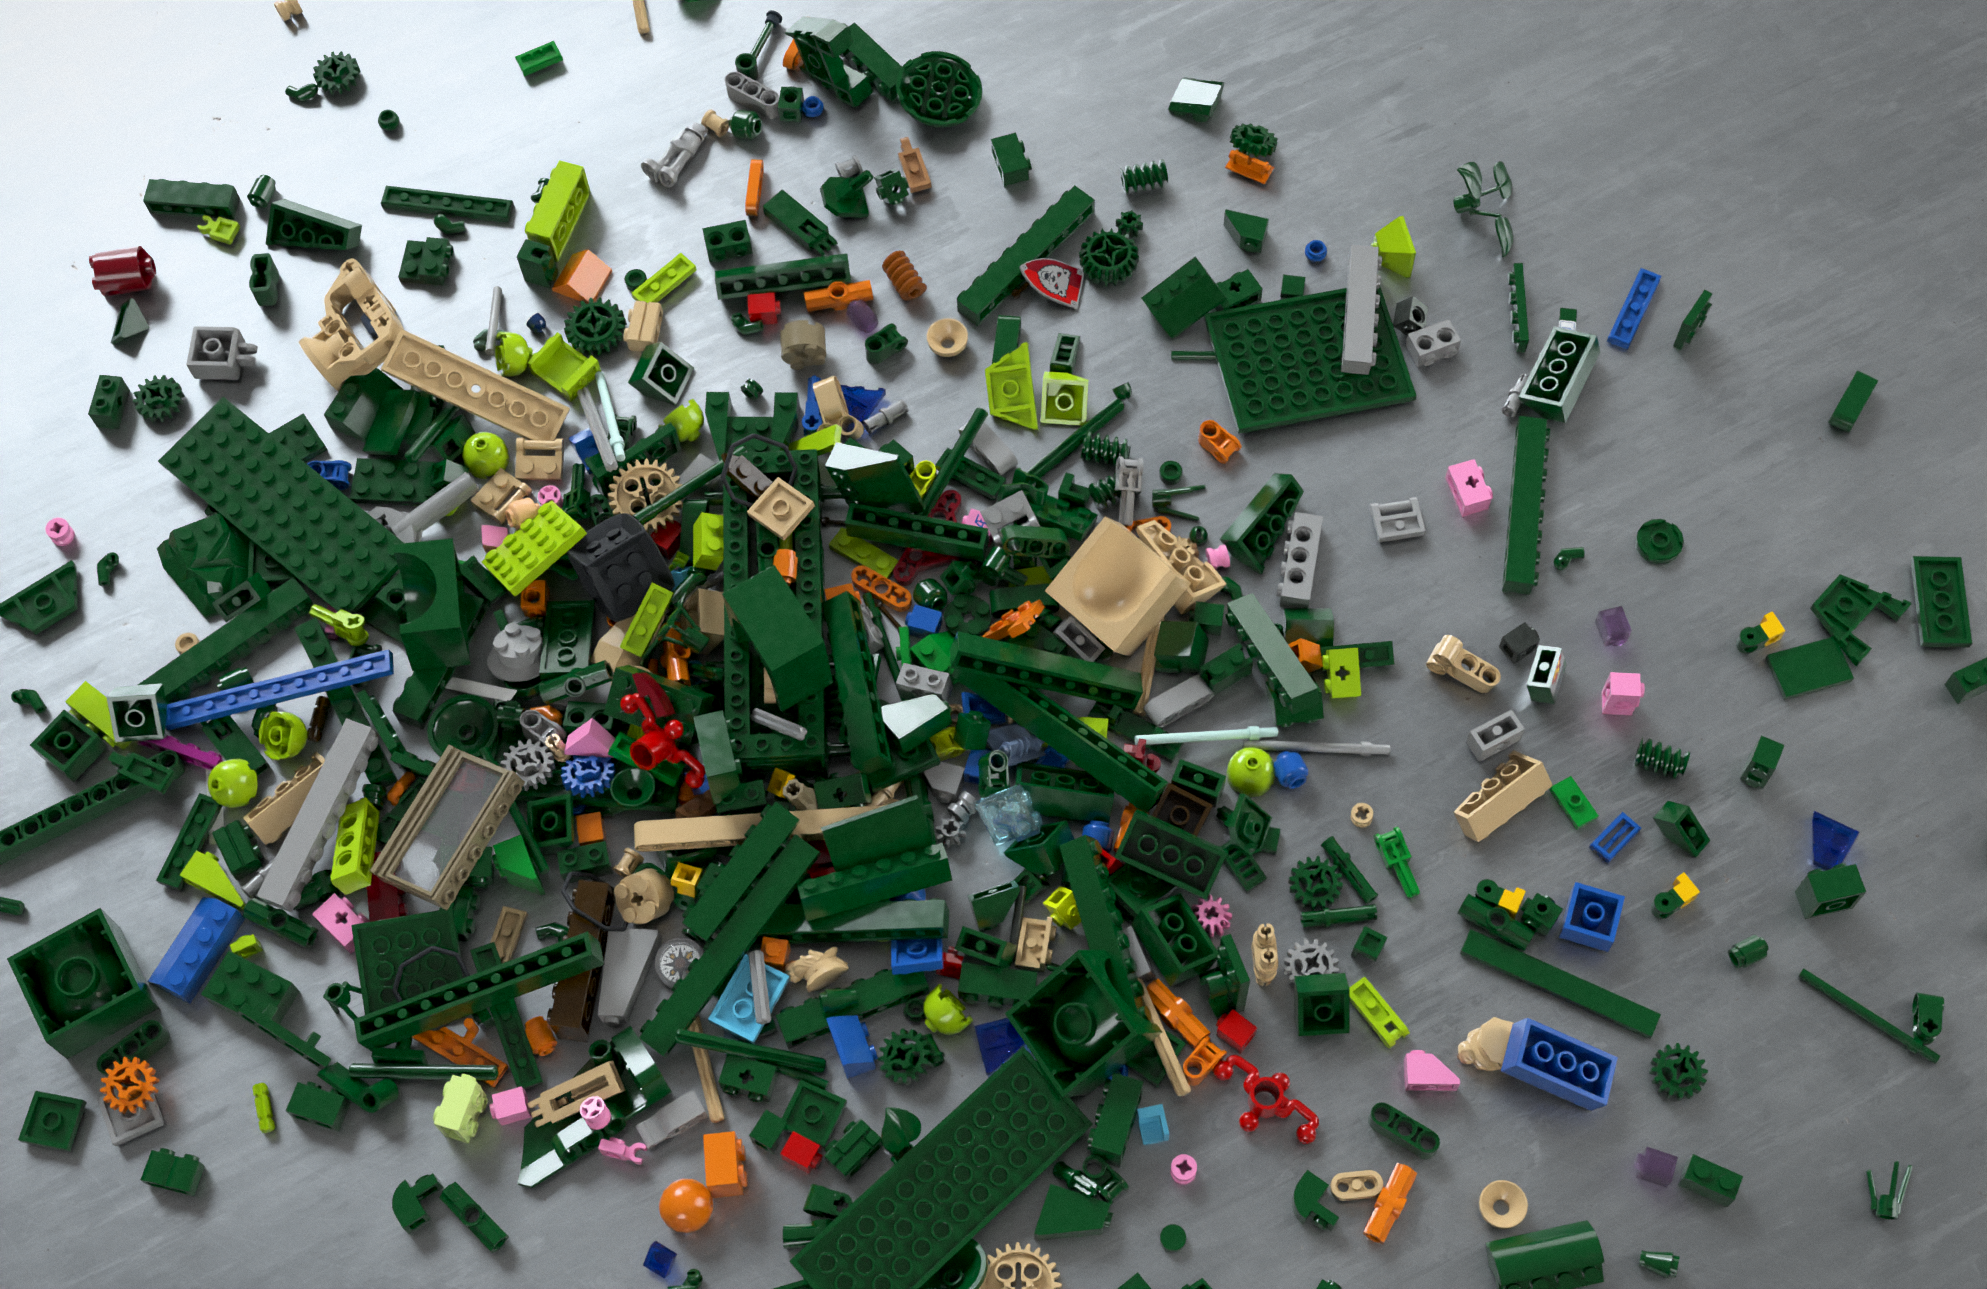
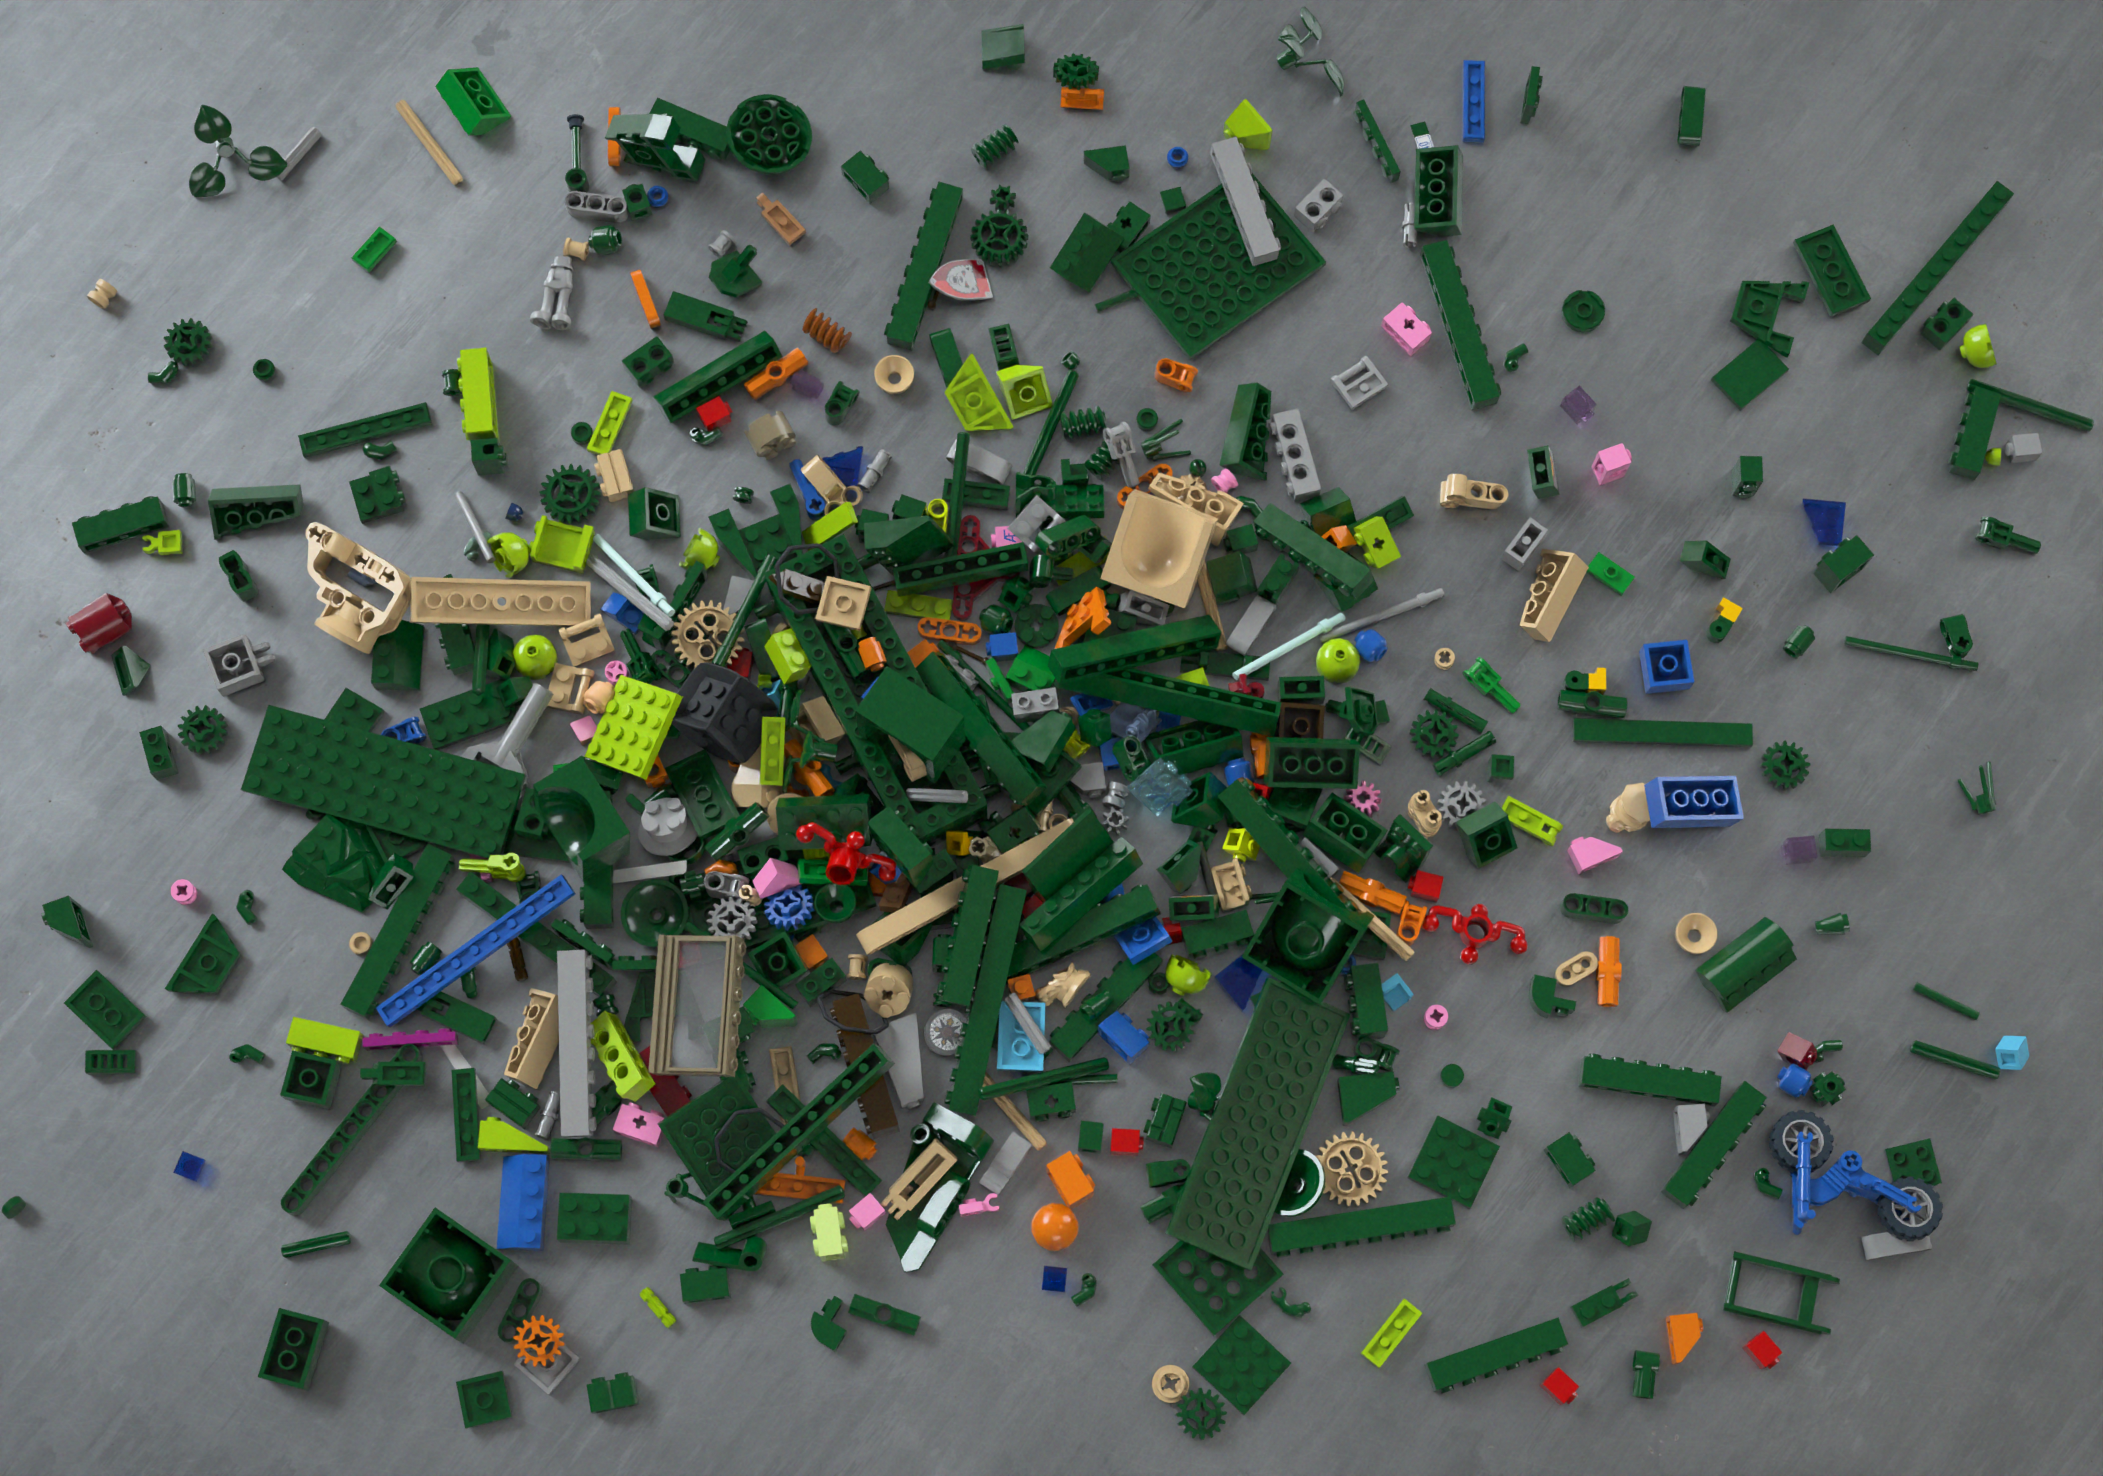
camera: 30 degrees left, 10 degrees up
slope [106,684,167,742] -> none
lime cylinder [208,759,258,808] -> none
lime plate [230,934,263,959] -> none
dark green hinge [236,1002,331,1070] -> none
lime cylinder [259,711,307,760] -> none
dark green tile [362,390,421,455] -> none
orange arm [387,771,416,806] -> none
slope [552,249,612,304] -> none
bright pink wheel [580,1096,611,1130] -> none
dark red slope [632,672,676,718] -> none
yellow leg [671,862,702,910] -> none
dark green axle [688,663,725,682] -> none
dark green plate [782,1080,847,1148] -> none
dark green brick [874,168,909,205] -> none
pearl dark grey brick [1393,296,1428,336] -> none
pearl dark grey brick [1499,622,1540,664] -> none
dark green brick [1520,893,1563,936] -> none
blue tile [1589,812,1641,863] -> none
dark green piece [1634,736,1690,779] -> none
leg [1736,611,1785,654] -> none

